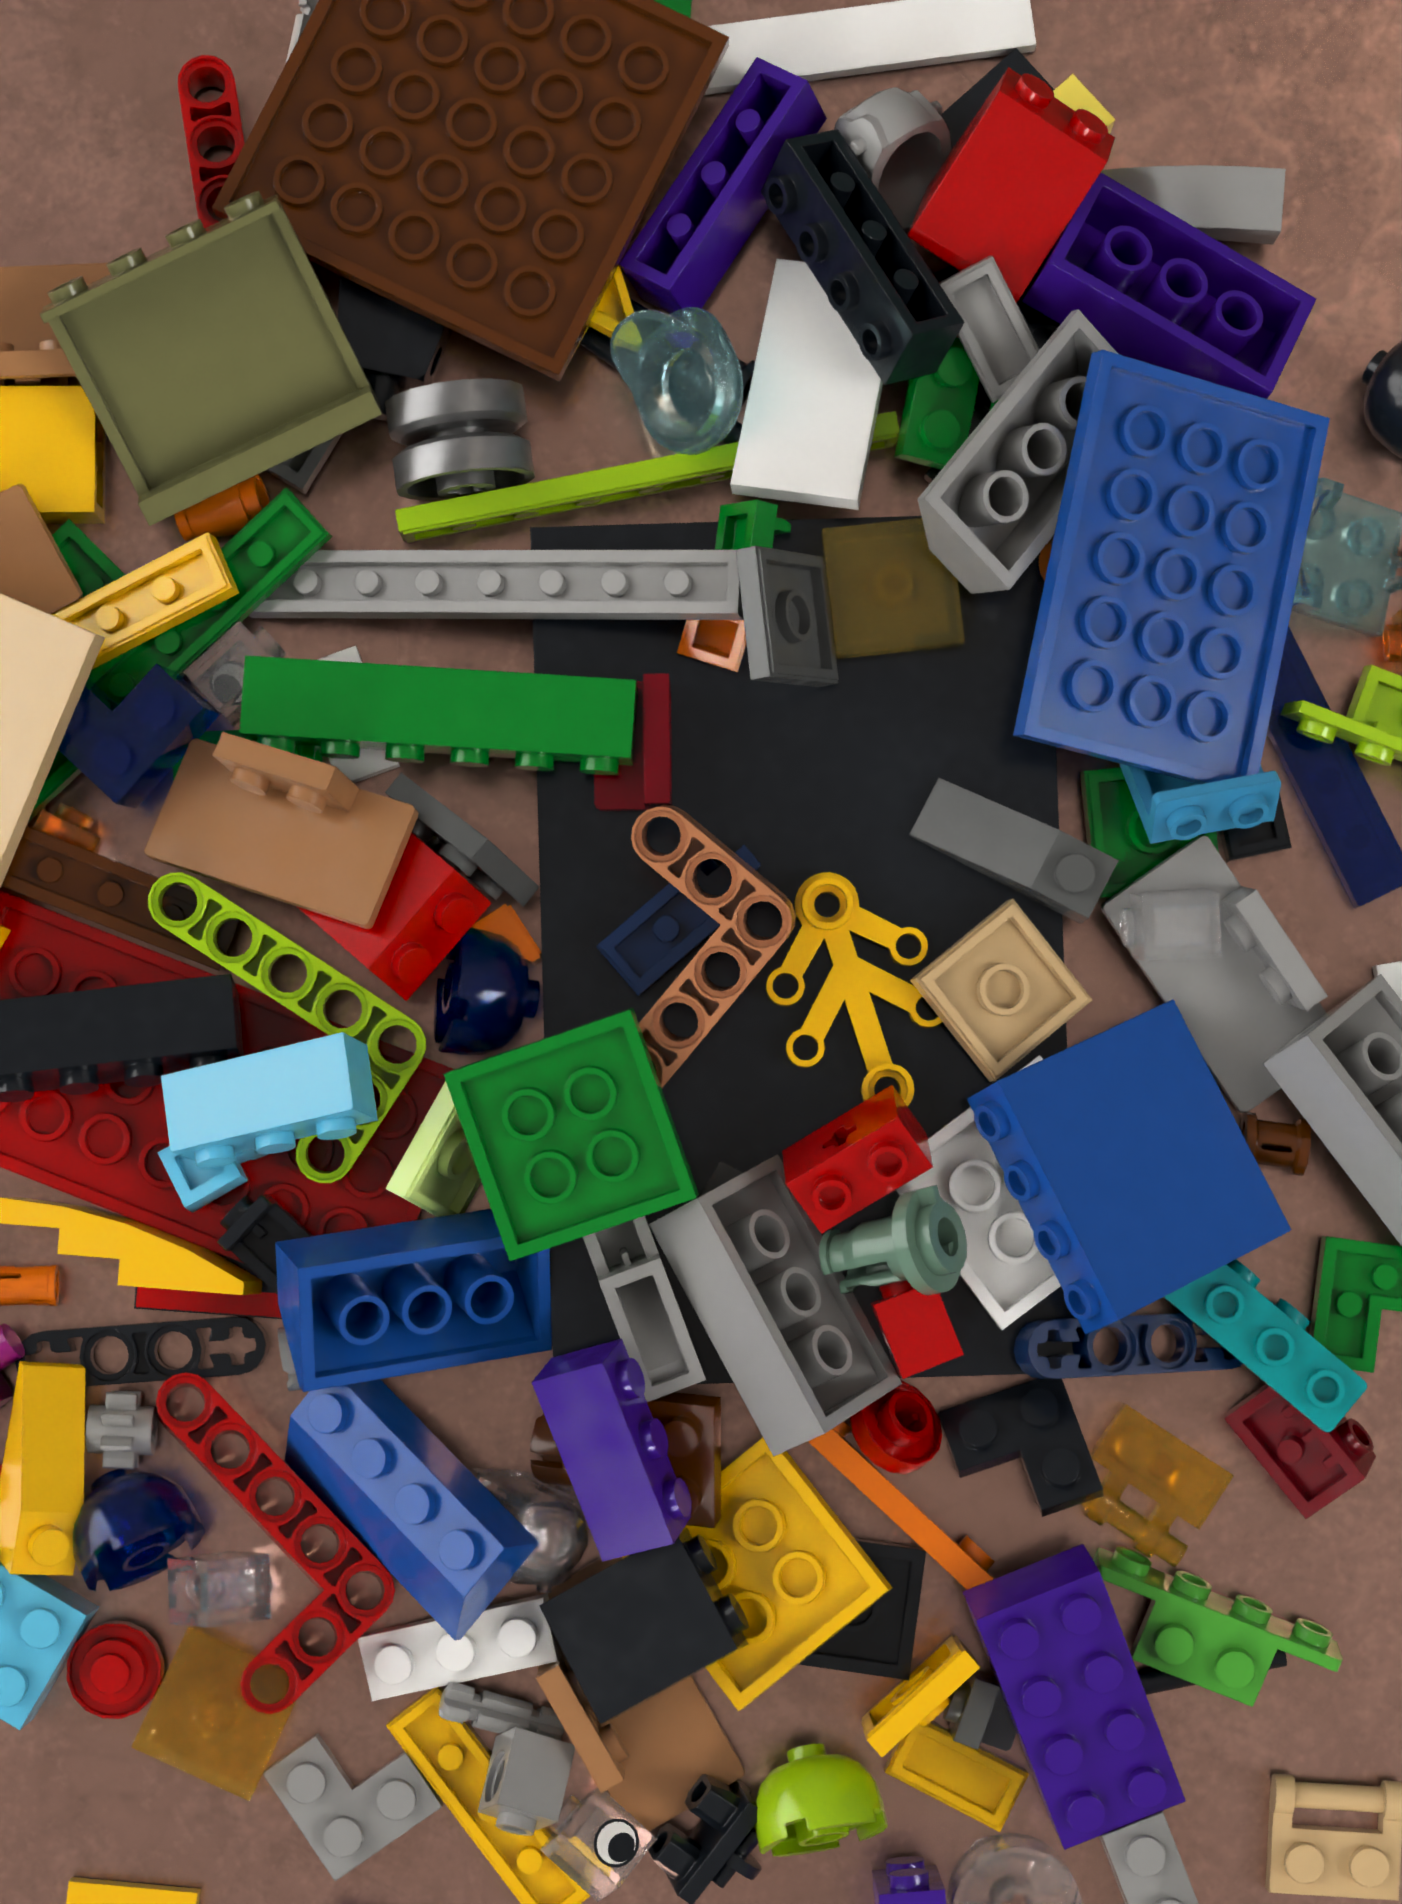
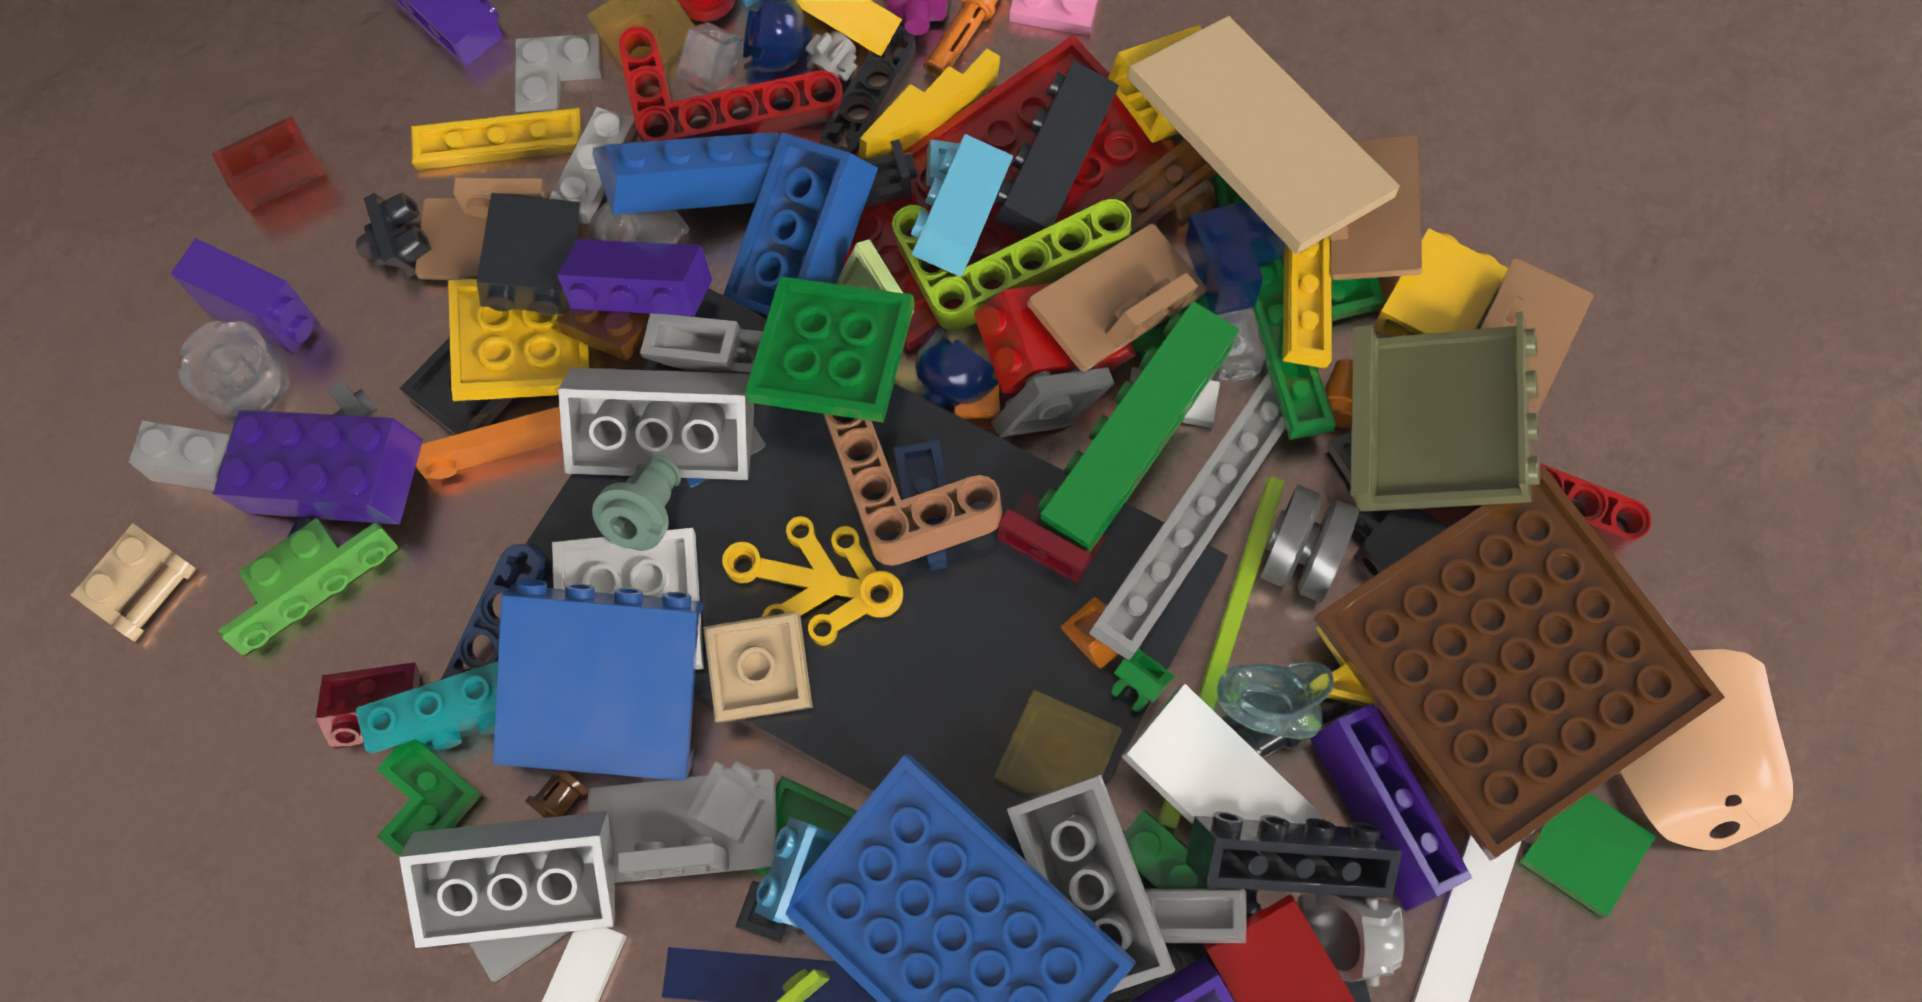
camera: 125 degrees right, 15 degrees down
light grey axle [439,1682,564,1740] -> none
light grey brick [477,1727,575,1836] -> none
clear brick [540,1787,657,1902] -> none
dark grey plate [736,546,839,687] -> none
lime cylinder [755,1743,888,1857] -> none
red brick [782,1085,933,1234] -> none
red plate [850,1380,942,1474] -> none
yellow plate [861,1635,980,1757] -> none
red brick [870,1280,964,1379] -> none
yellow tile [884,1721,1029,1832] -> none
dark grey slope [909,778,1119,924] -> none
black plate [938,1378,1103,1517] -> none
clear yellow plate [1079,1403,1234,1567] -> none

